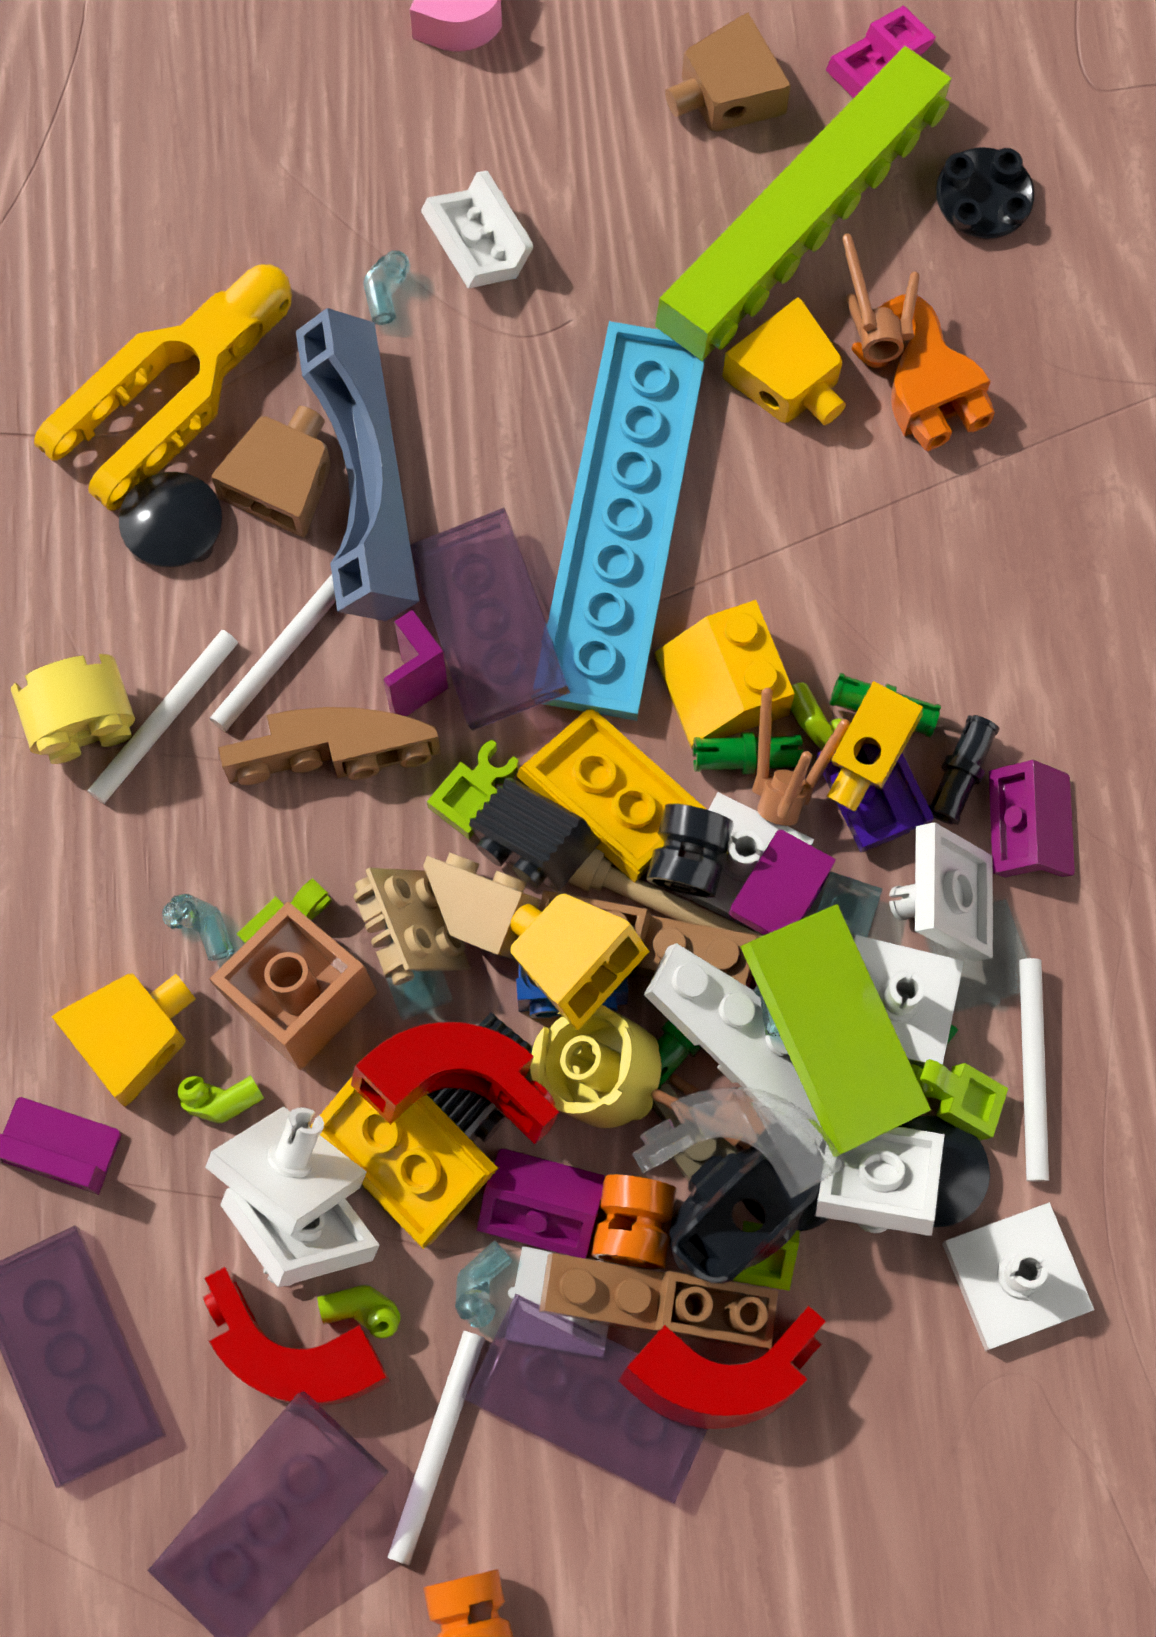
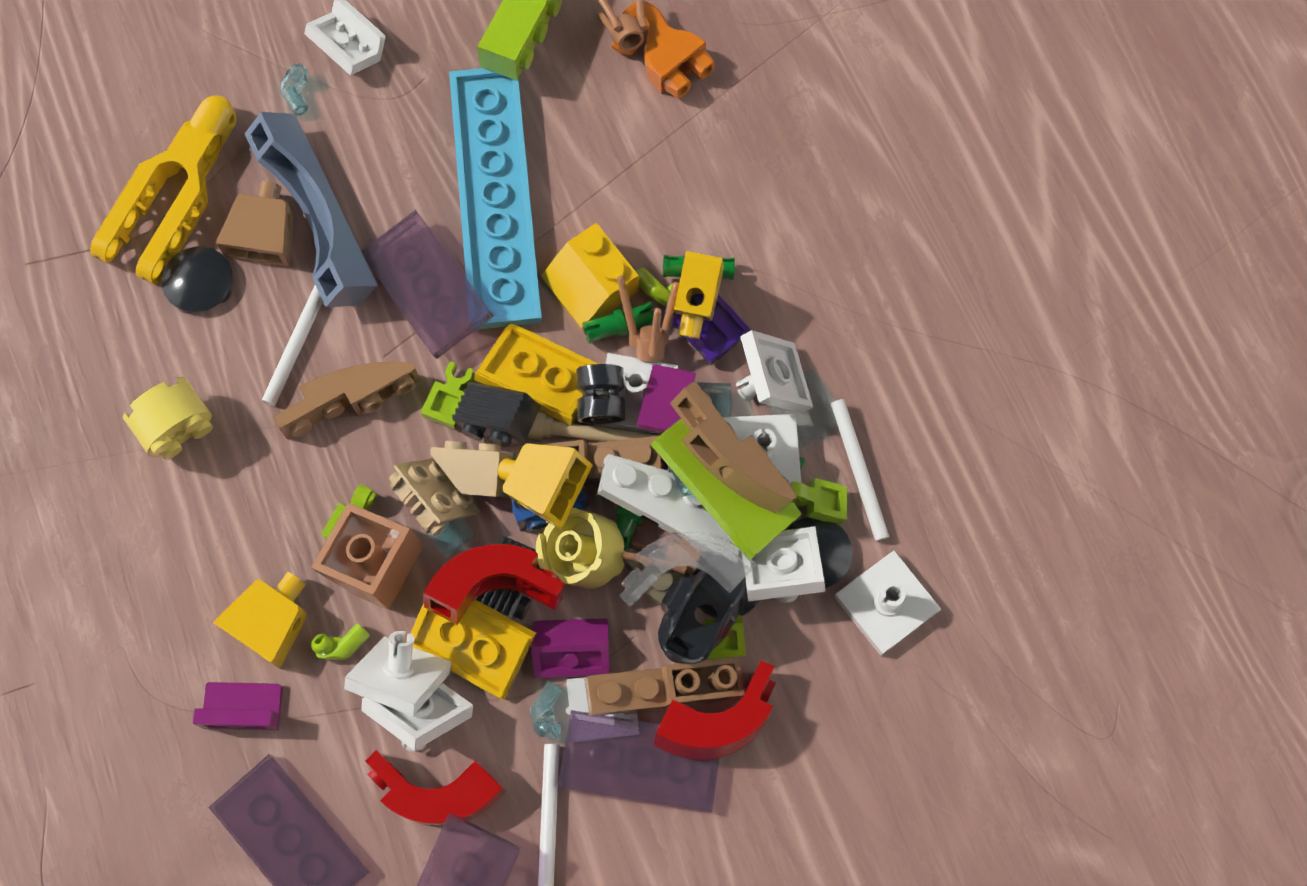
camera: 15 degrees left, 0 degrees up
white bar [87,630,238,804] -> none
clear light blue arm [162,893,235,961] -> none
lime arm [317,1285,400,1339] -> none
magenta panel [383,610,448,716] -> none
orange wheel [592,1174,677,1269] -> none
yellow torso [722,297,846,425] -> none
black pin [929,715,1000,825] -> none
magenta panel [989,760,1075,878] -> none
none -> medium nougat slope [670,381,798,513]

